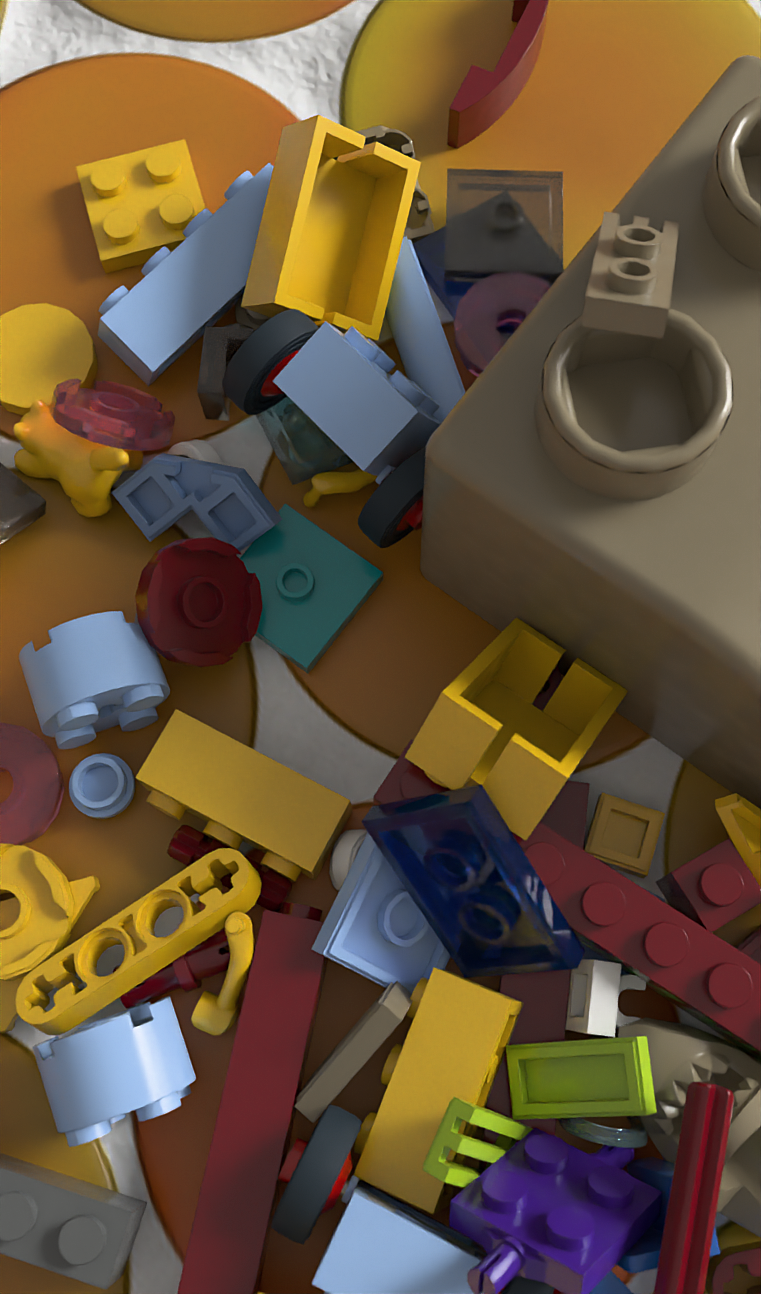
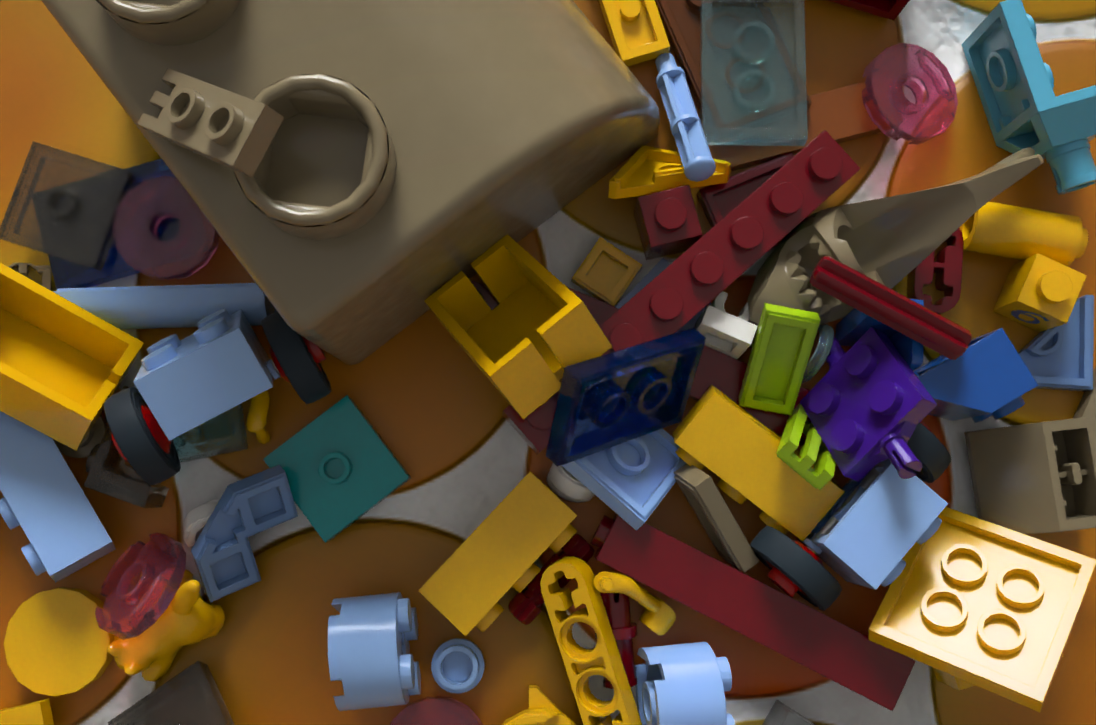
camera: 75 degrees left, 10 degrees up
dark red tile [135,537,263,667] -> none

